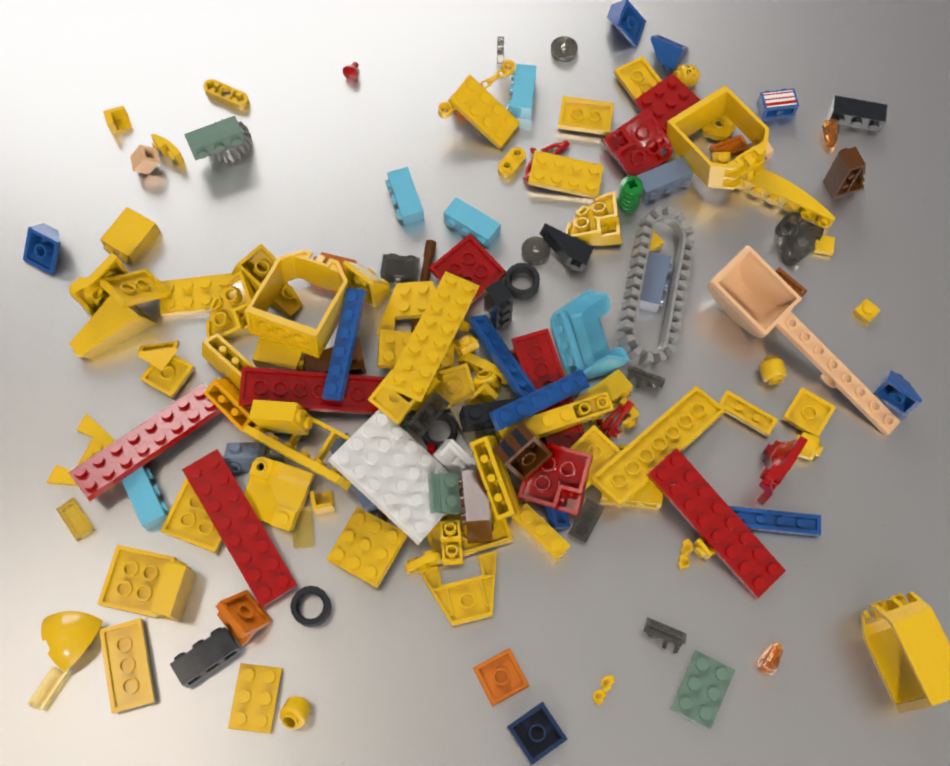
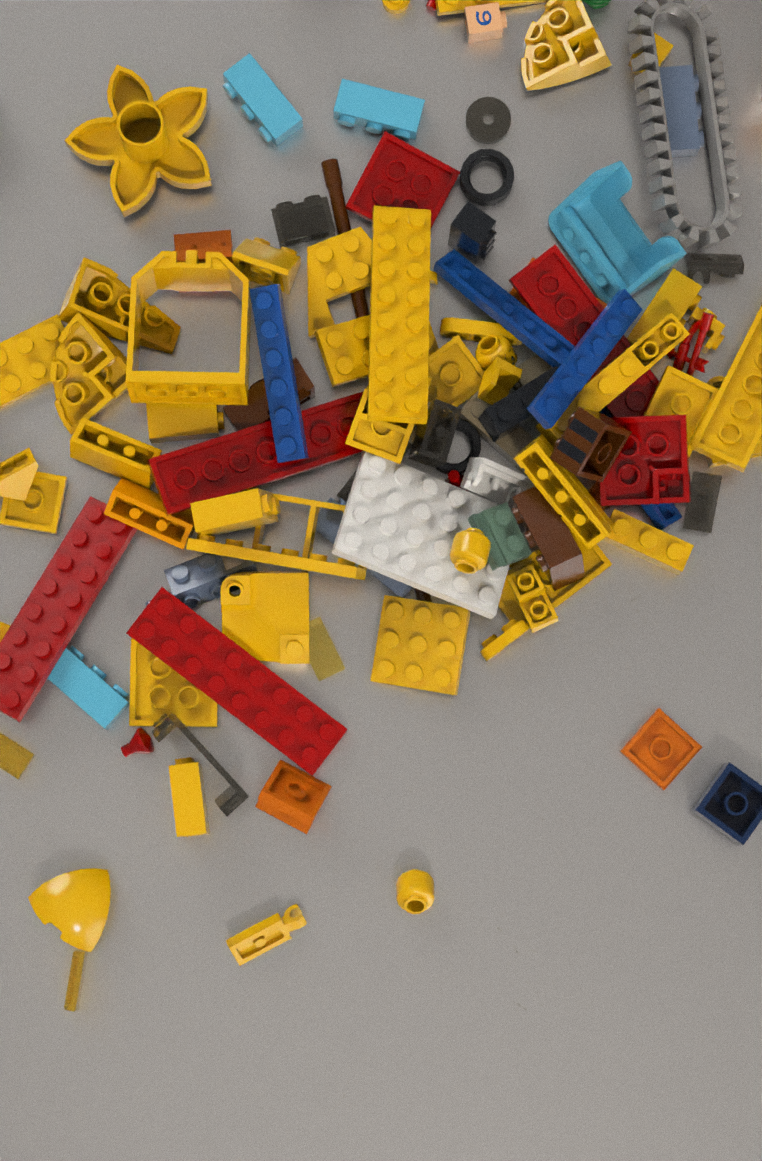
camera: 25 degrees left, 15 degrees up
yellow plate [97,545,177,619] -> none
yellow plate [99,618,156,714] -> none
black brick [170,627,242,688] -> none
yellow plate [228,663,283,734] -> none
black tyre [290,586,332,627] -> none
yellow panel [310,490,336,516] -> none
yellow wing [418,551,497,627] -> none
yellow bracket [453,334,480,356] -> none
black slope [539,223,594,272] -> none
none -> yellow plant [64,64,212,218]
none -> red rock [121,727,154,757]
none -> clear smoke panel [152,712,249,816]
none -> yellow plate [226,904,307,966]
none -> yellow head [450,528,491,574]
none -> light nougat brick [464,2,507,43]

